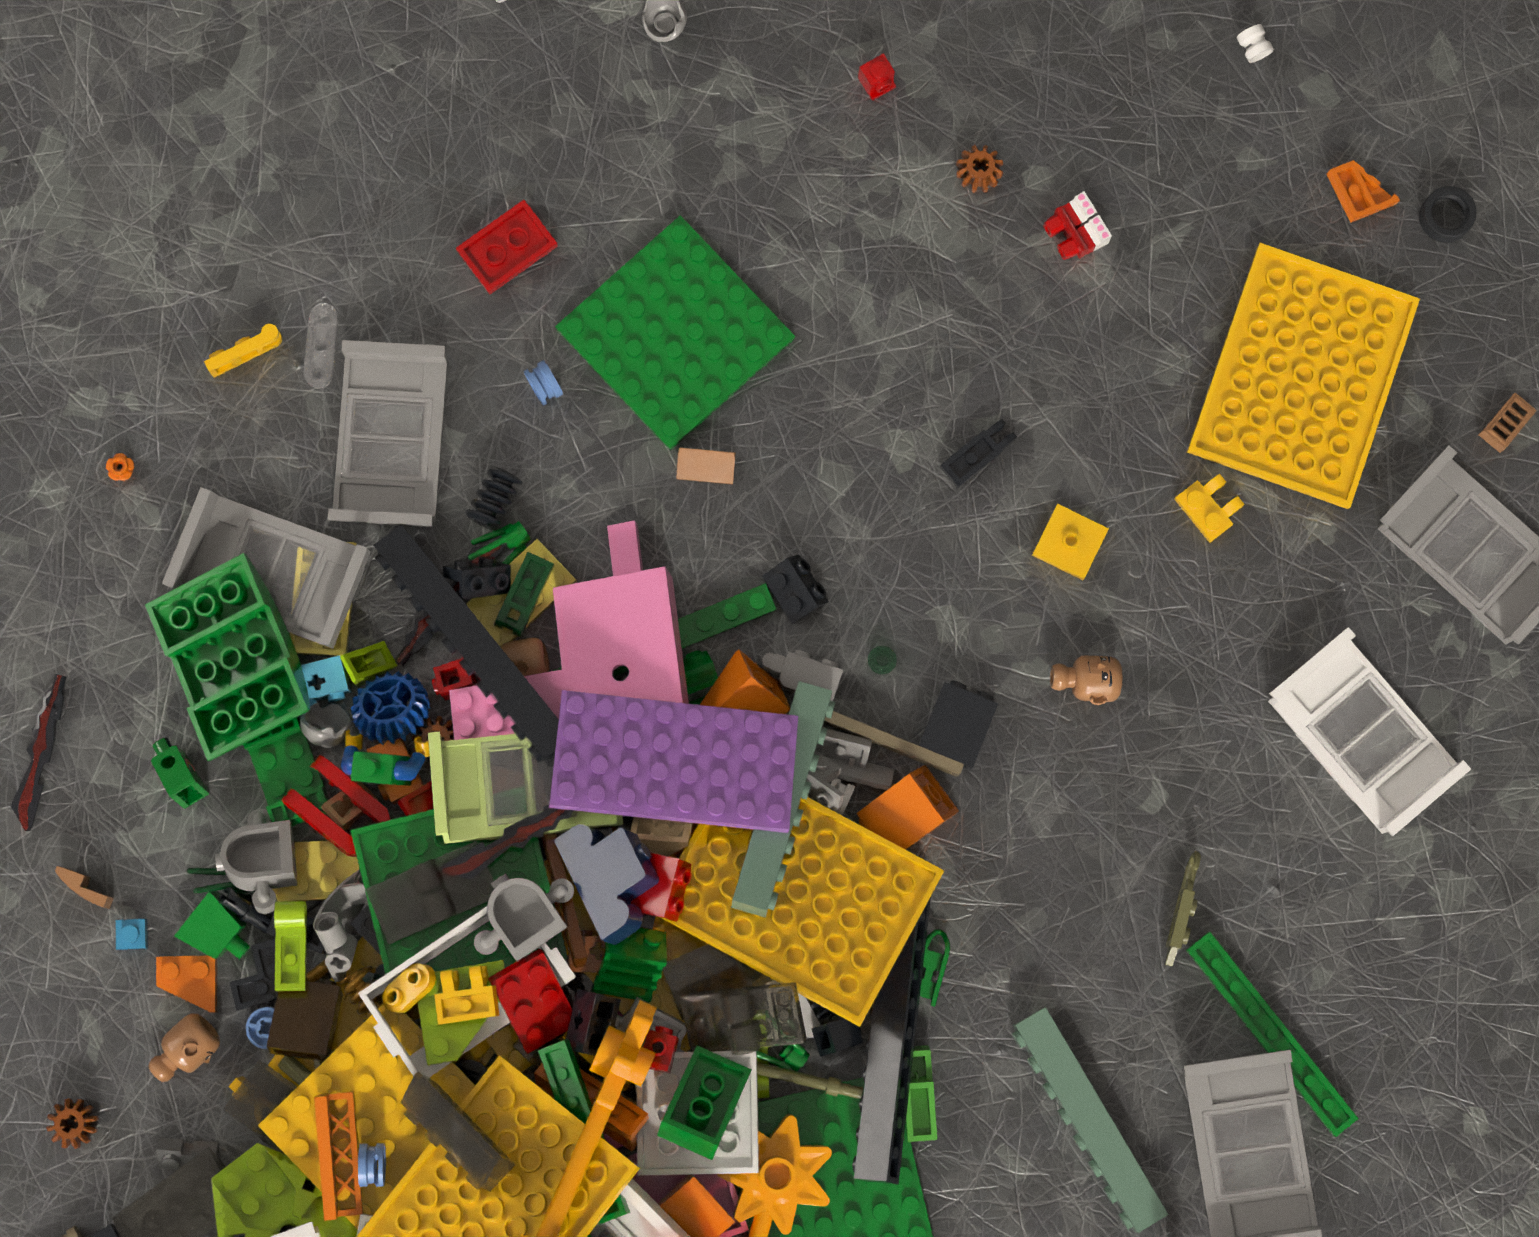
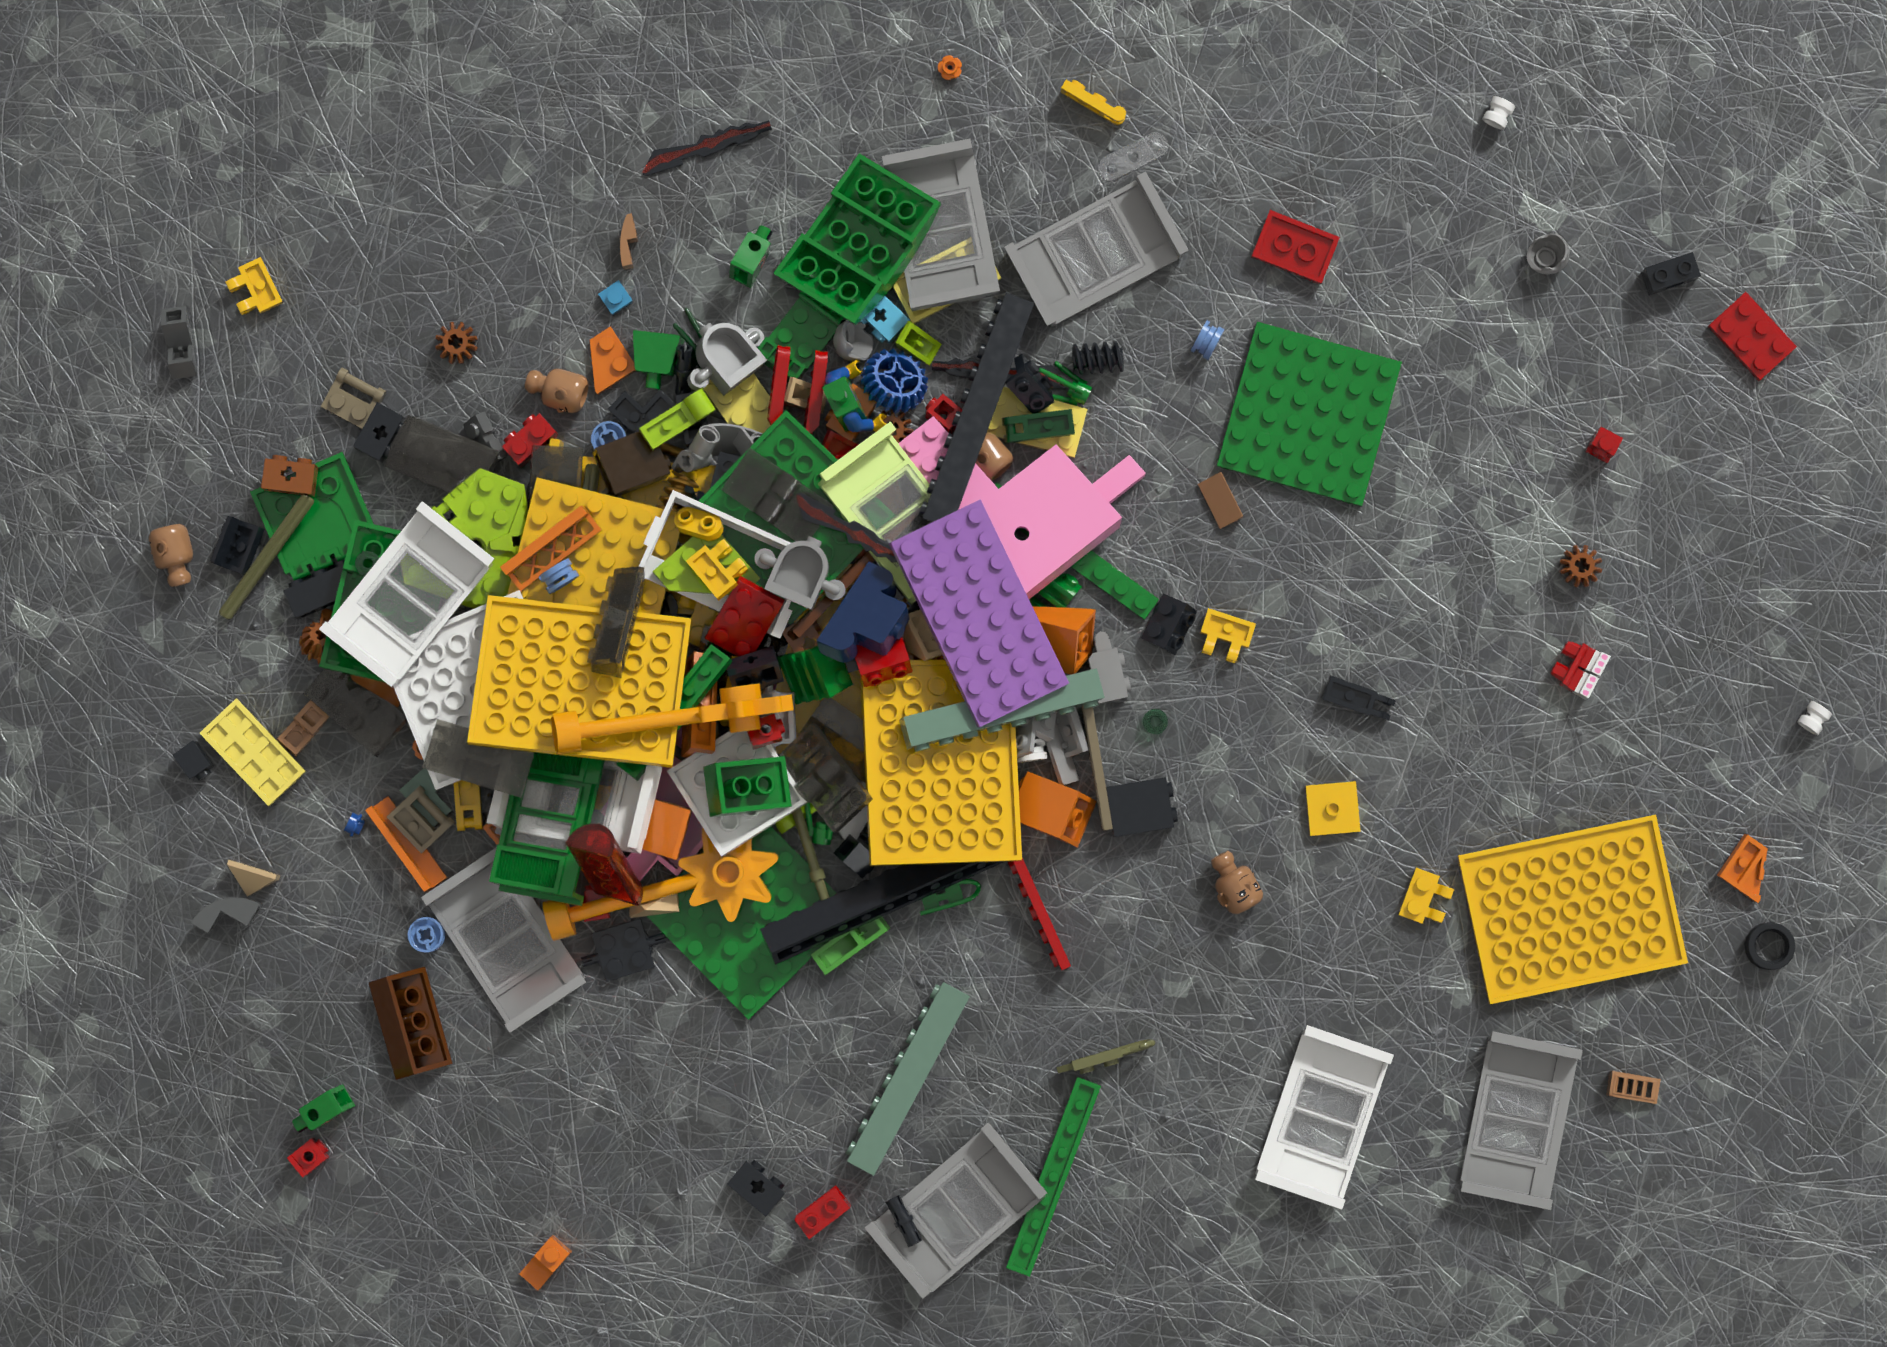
camera: 65 degrees right, 5 degrees up
none -> red brick [502,413,558,468]
none -> black pin [885,1195,923,1248]
none -> red plate [1007,858,1071,970]
none -> yellow plate [1200,608,1256,664]

